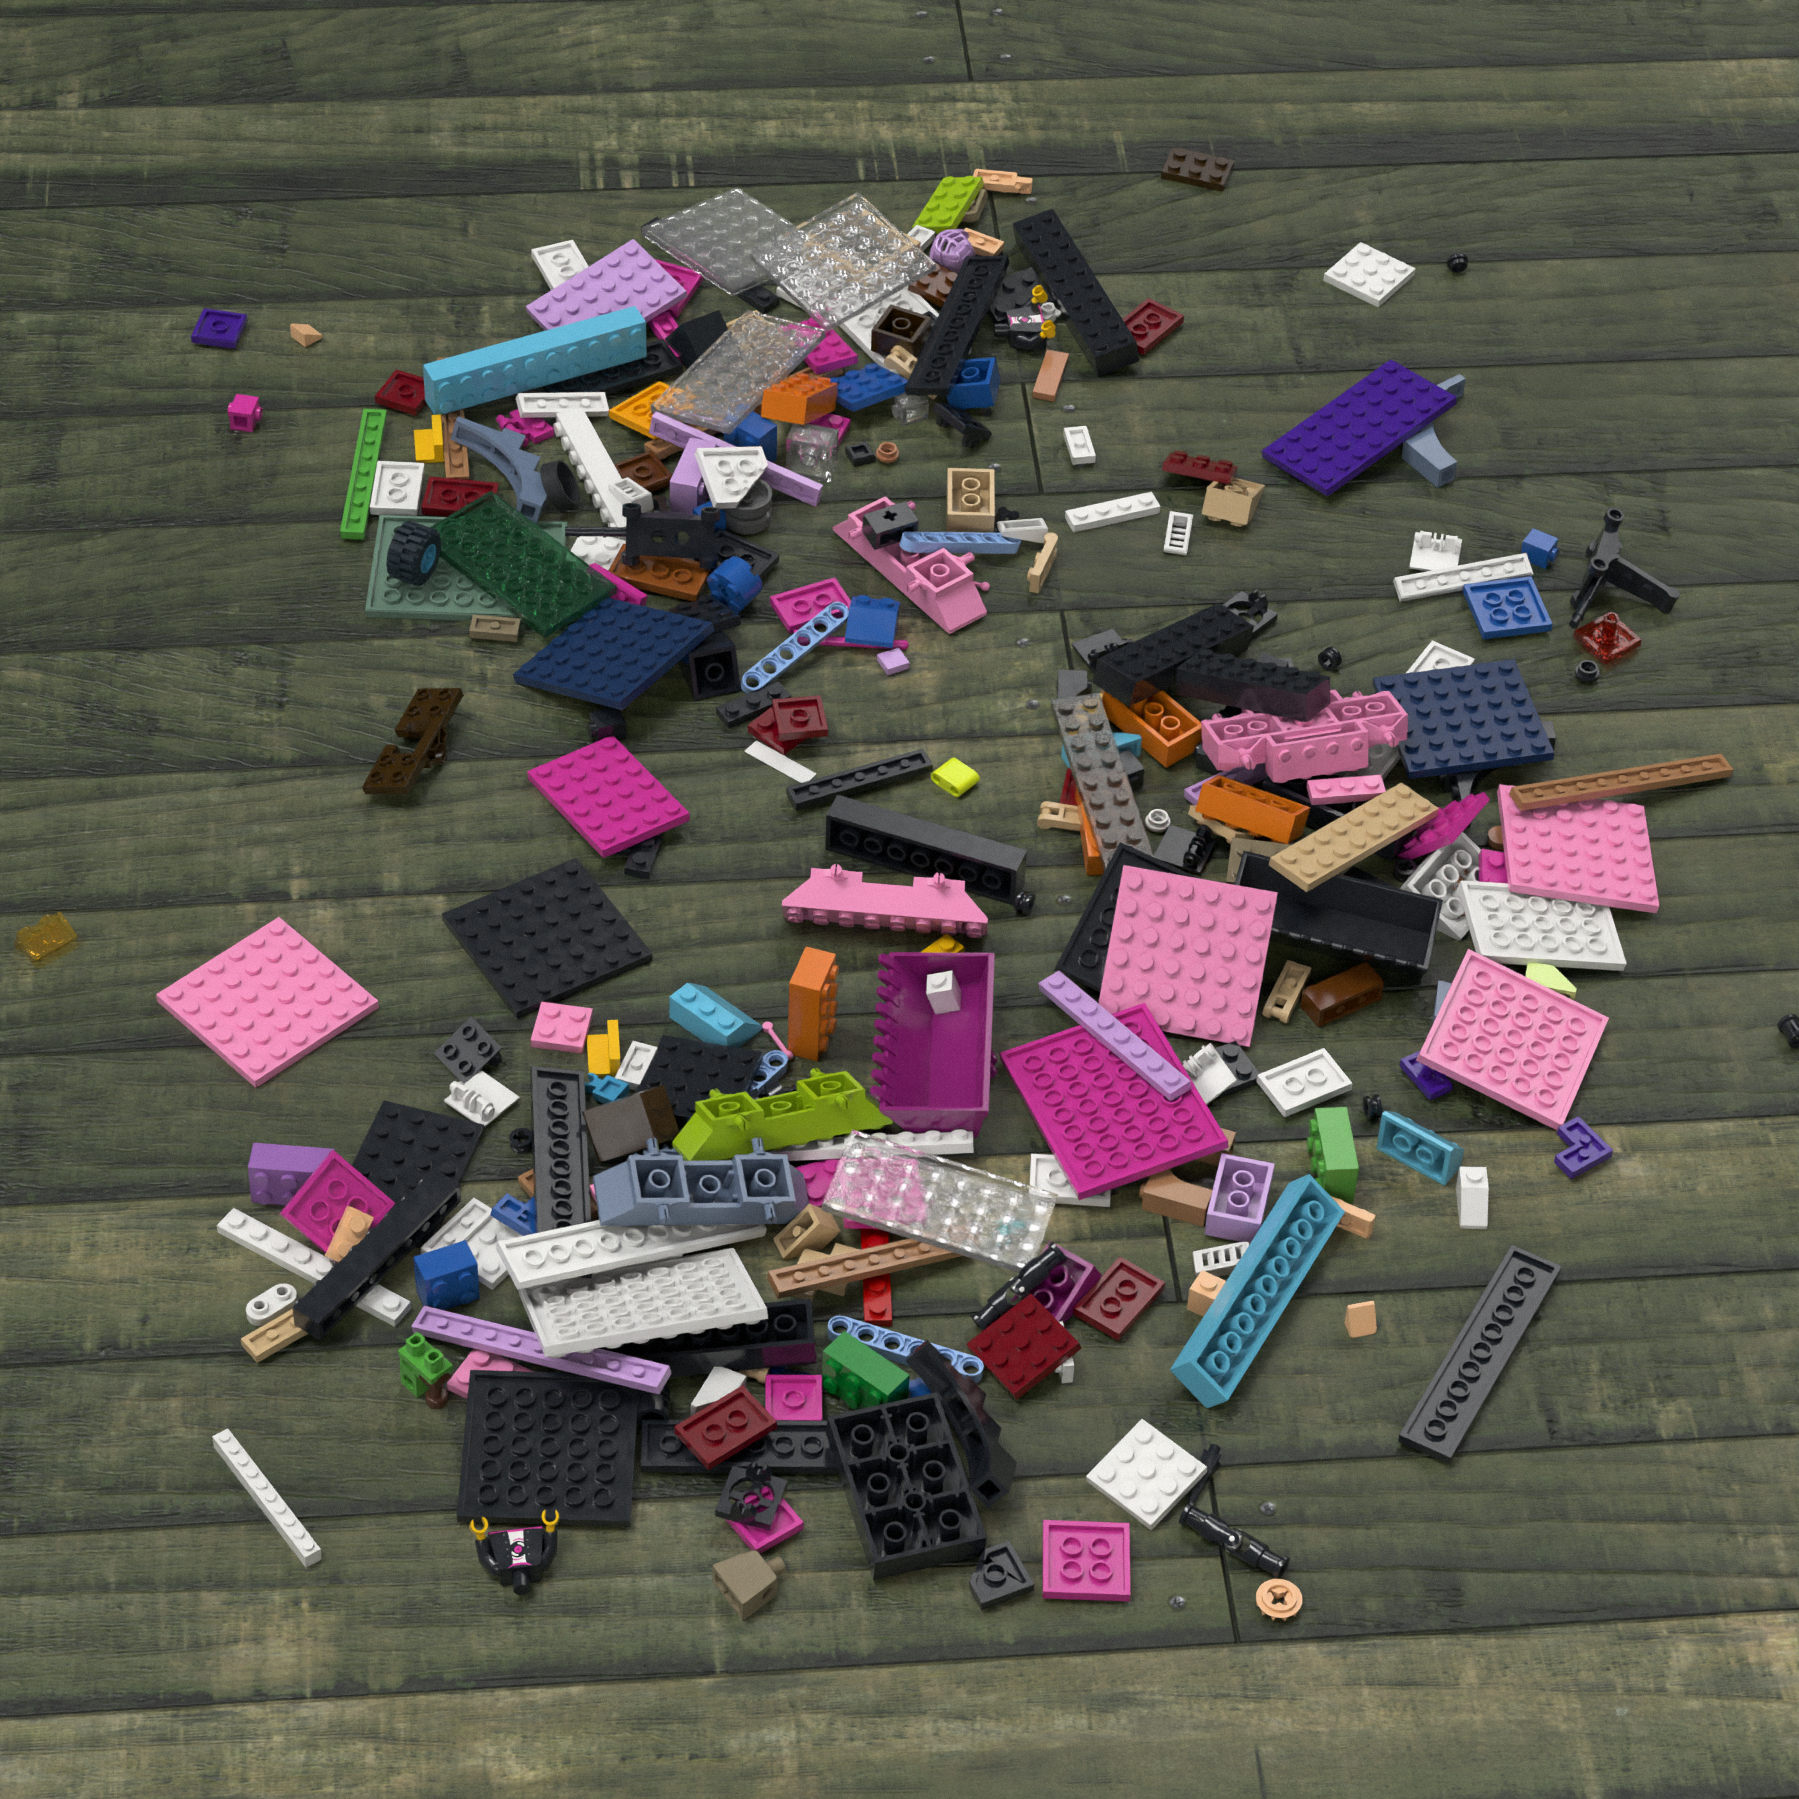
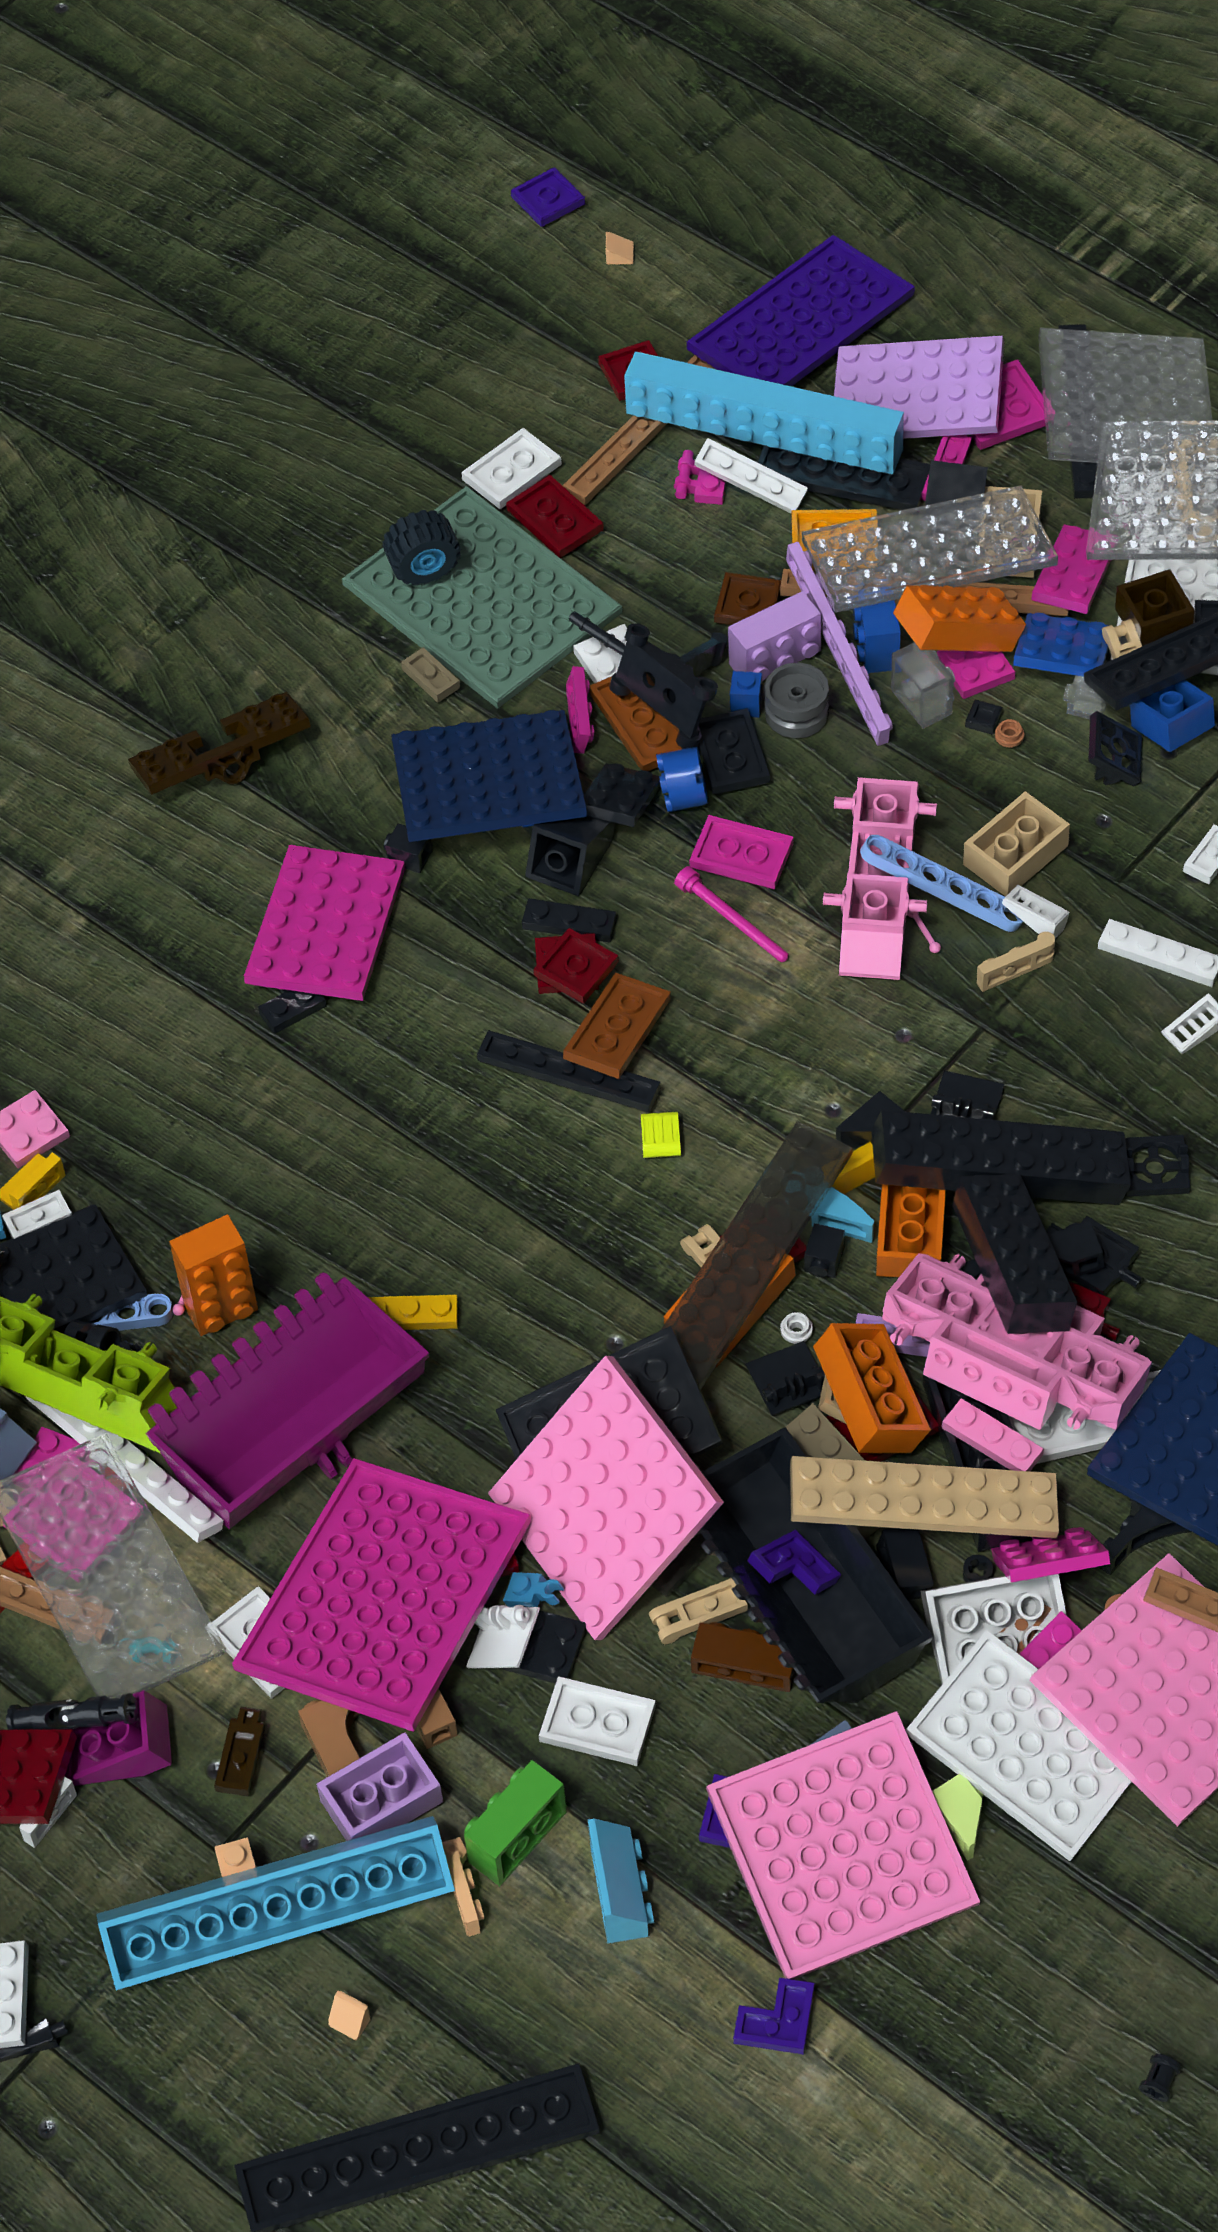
camera: 50 degrees right, 10 degrees up
dark pink brick [228,394,263,432] -> none
bright green plate [340,409,387,540] -> none
yellow panel [414,414,444,463] -> none
clear green plate [430,491,617,638] -> none
black plate [442,858,653,1019] -> none
sand blue arch [450,416,549,525] -> none
white plate [531,240,589,290] -> none
black tyre [540,460,580,512] -> none
white brick [553,407,626,541] -> none
white slope [608,477,654,513] -> none
medium azure slope [669,983,762,1048] -> none
white plate [694,446,768,509] -> none
light blue beam [740,602,849,694] -> none
white sticker [744,741,816,783] -> none
bright pink piece [782,864,988,938] -> none
black brick [825,795,1027,906] -> none
blue slope [845,595,900,648] -> none
black brick [862,501,919,550] -> none
lavender tile [877,647,910,675] -> none
white brick [926,971,961,1014] -> none
black plate [994,507,1019,529] -> none
black bush [1014,890,1036,915] -> none
lavender plate [1039,971,1191,1101] -> none
dark red plate [1073,1256,1165,1341] -> none
white slope [1193,1242,1249,1276] -> none
black bush [1318,646,1342,671] -> none
black bush [1363,1094,1383,1120] -> none
white slope [1456,1167,1489,1229] -> none
none -> dark brown hinge [214,1706,265,1797]
none -> dark azure plate [503,1572,564,1607]
none -> dark orange plate [563,972,671,1079]
none -> dark purple plate [687,235,915,386]
none -> dark purple plate [748,1530,841,1595]

